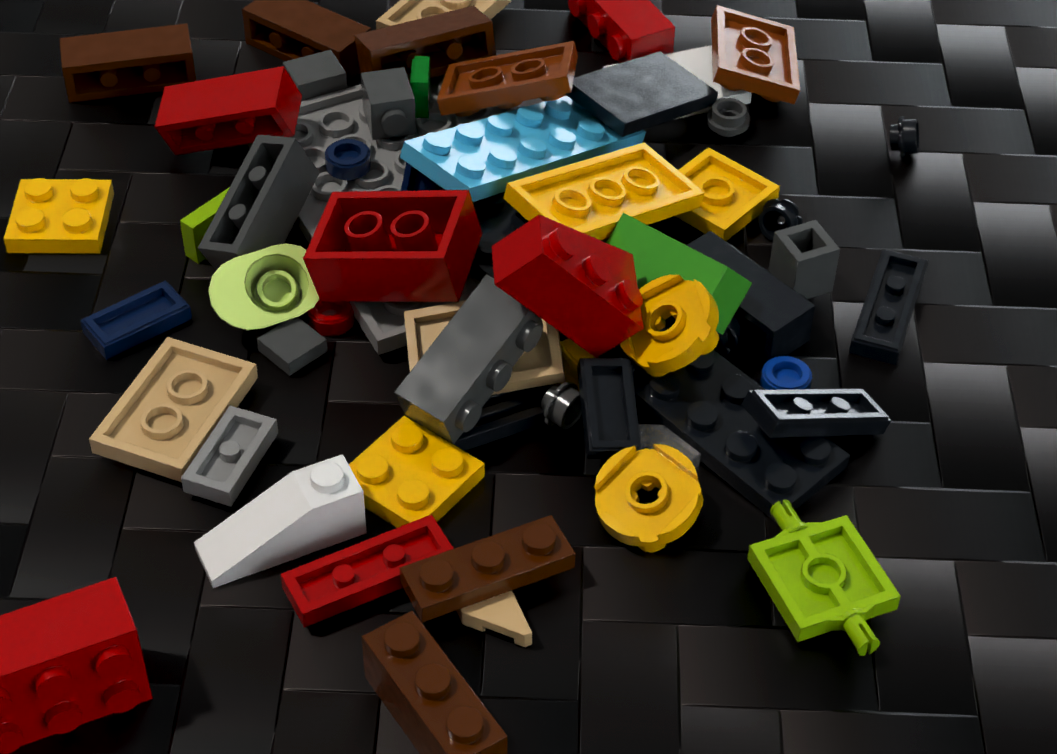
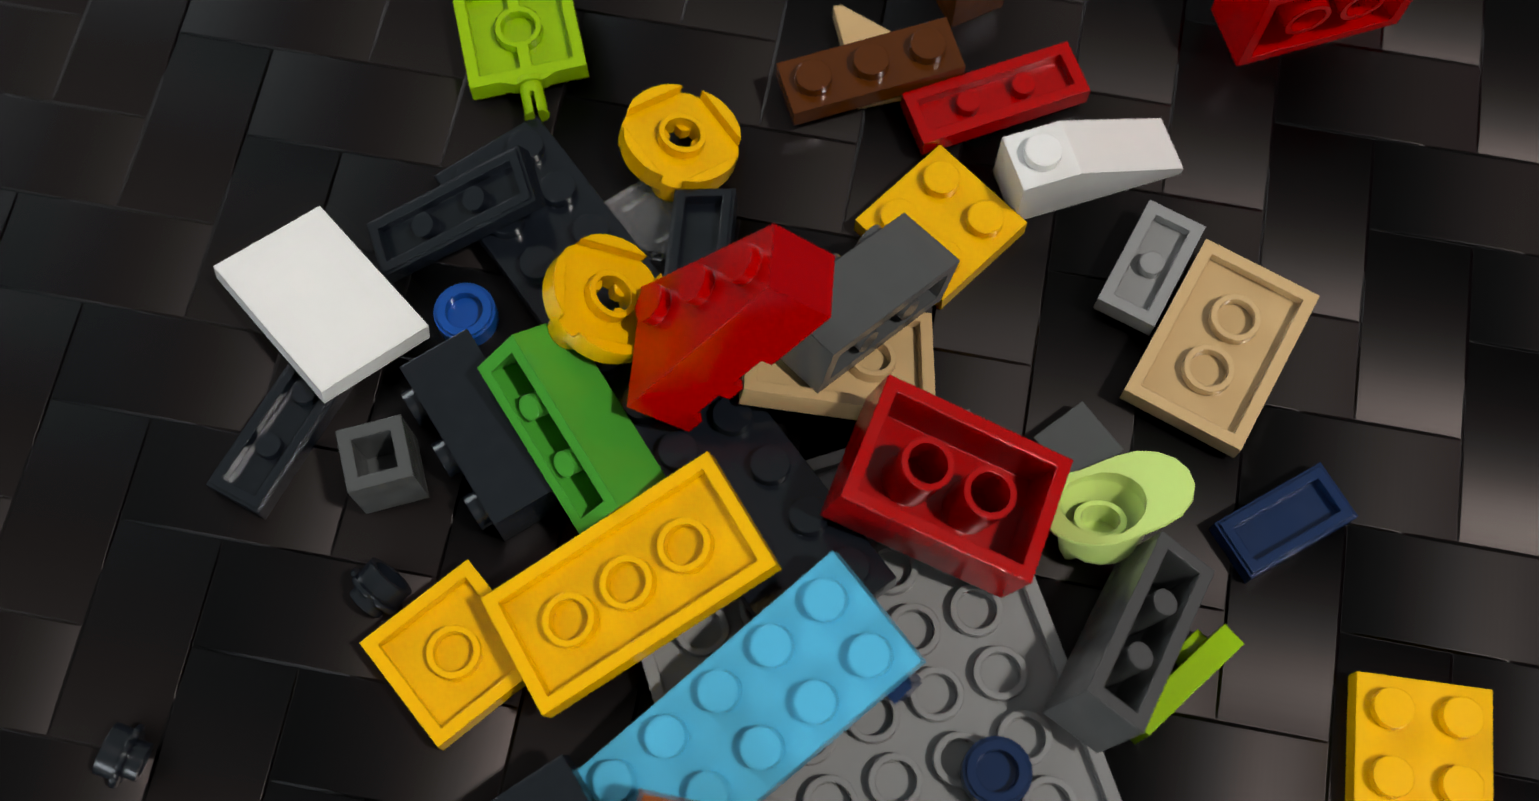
camera: 170 degrees left, 25 degrees up
none -> white tile [213,206,430,404]

